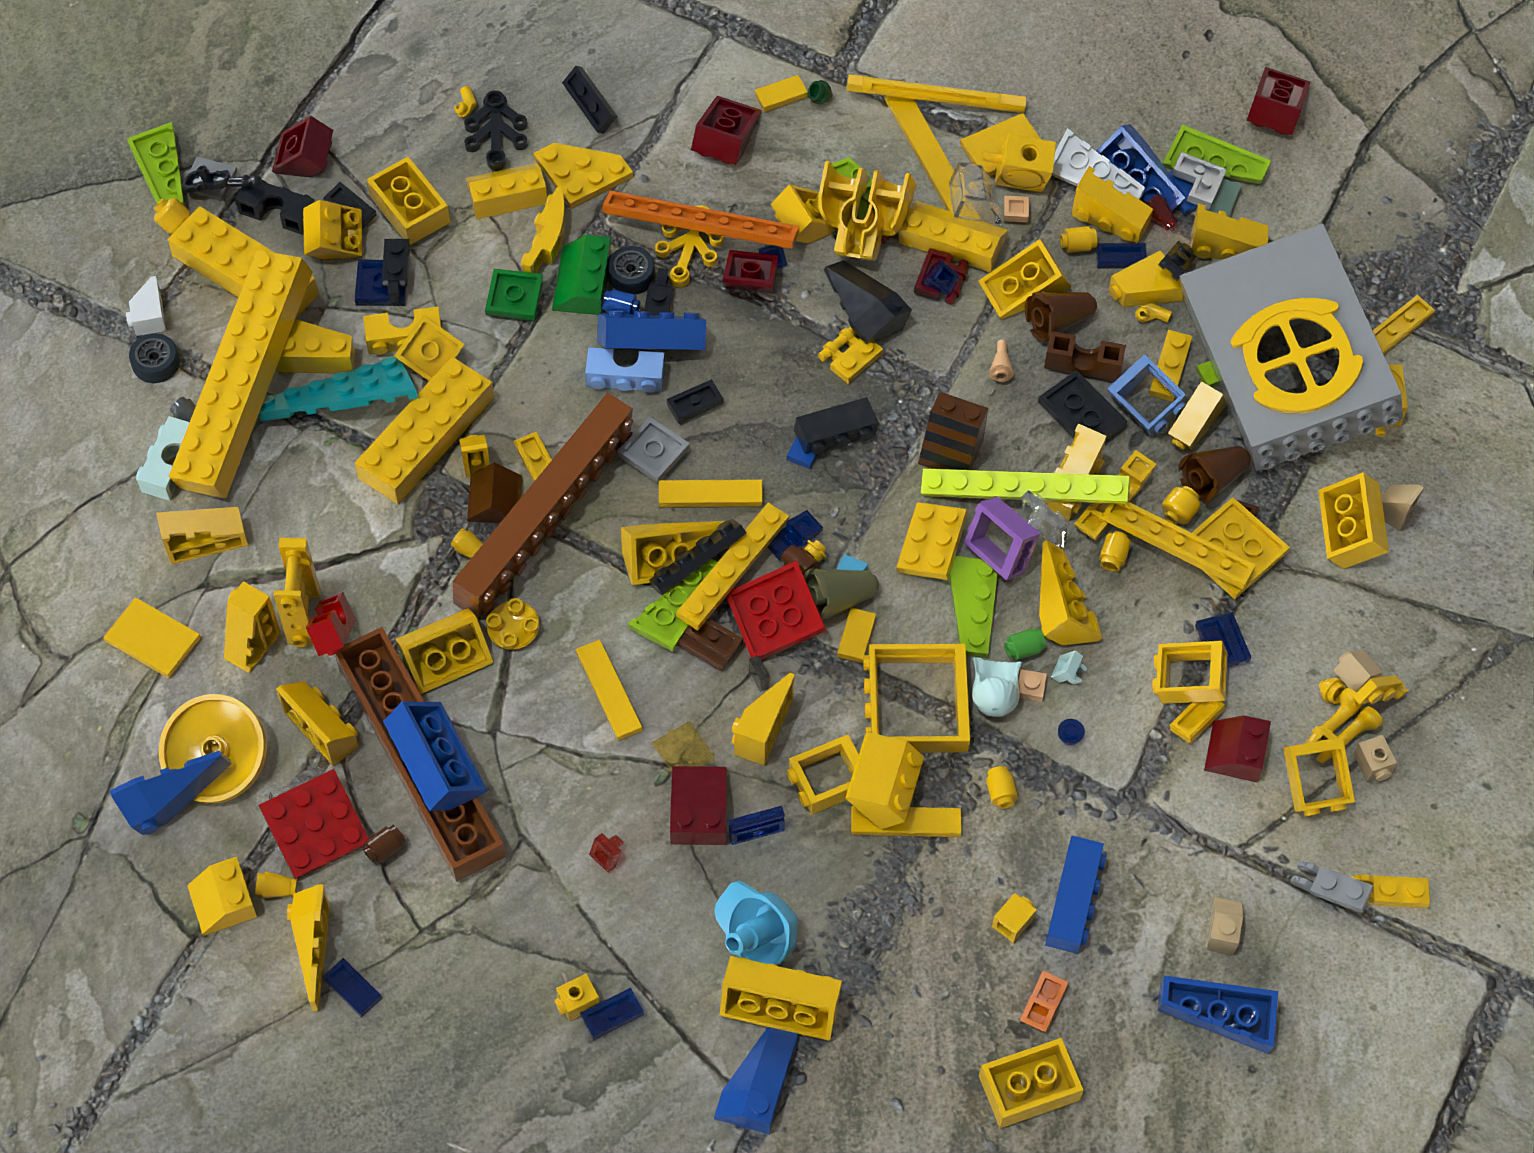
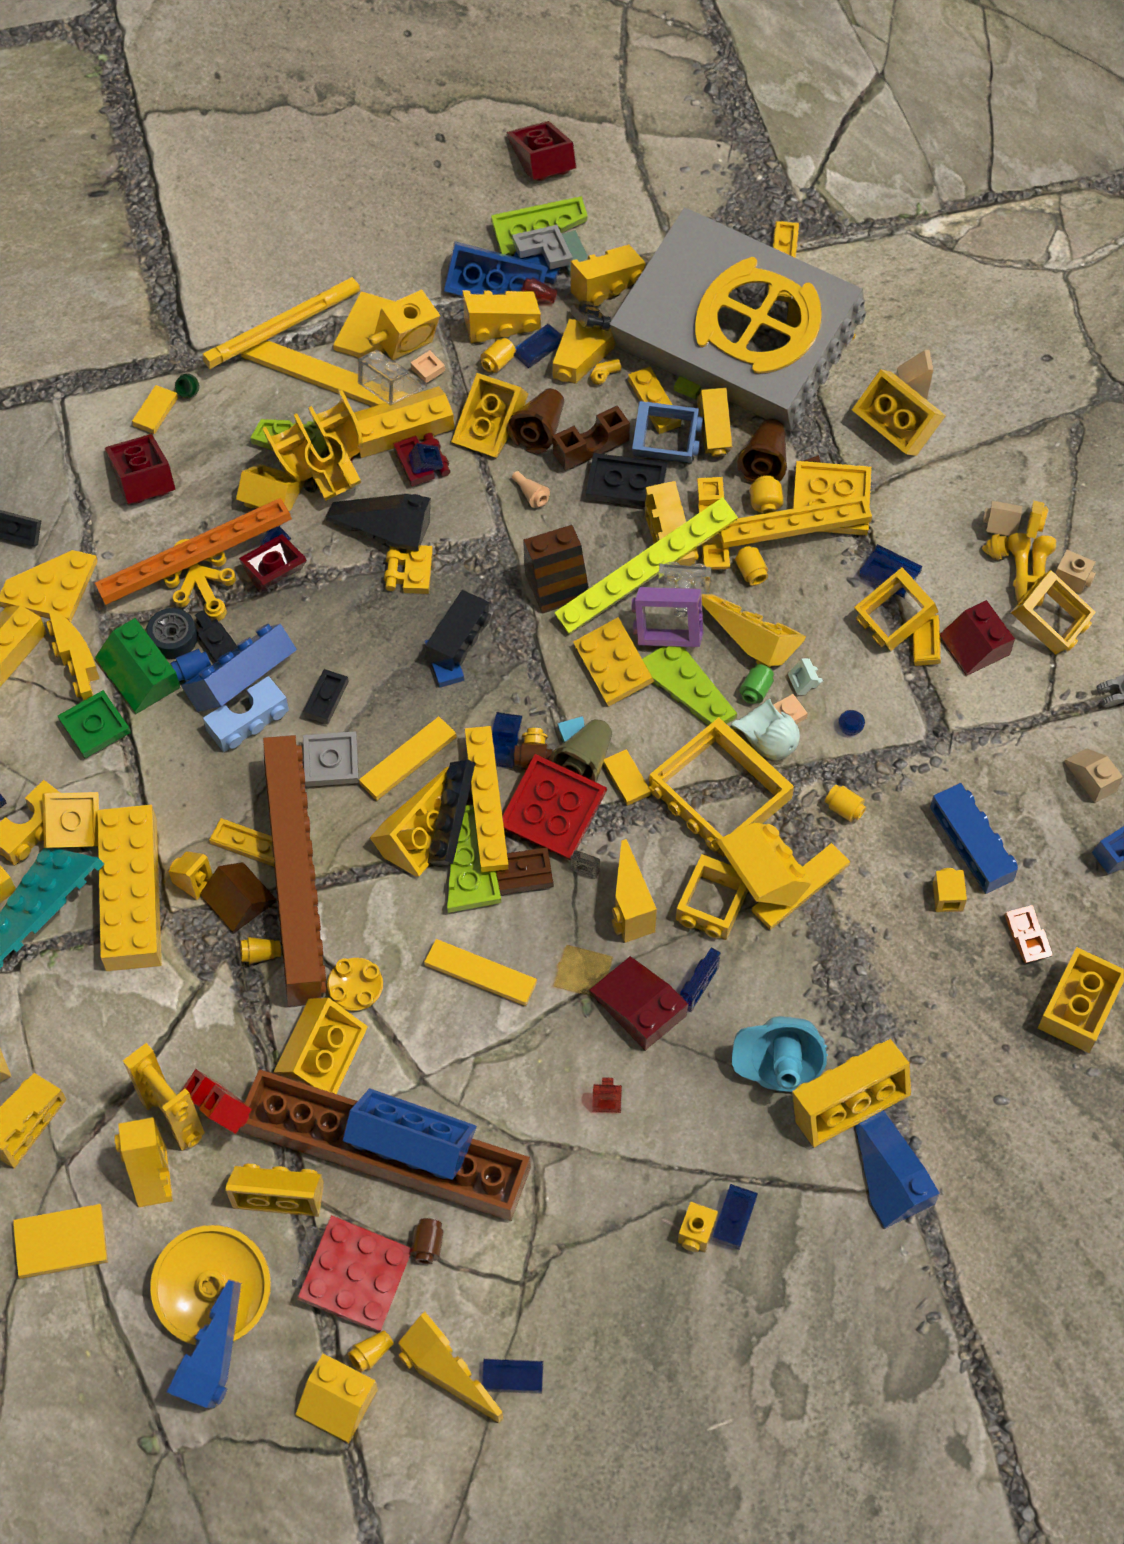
camera: 40 degrees left, 0 degrees up
white wing [1052,128,1145,200] -> none

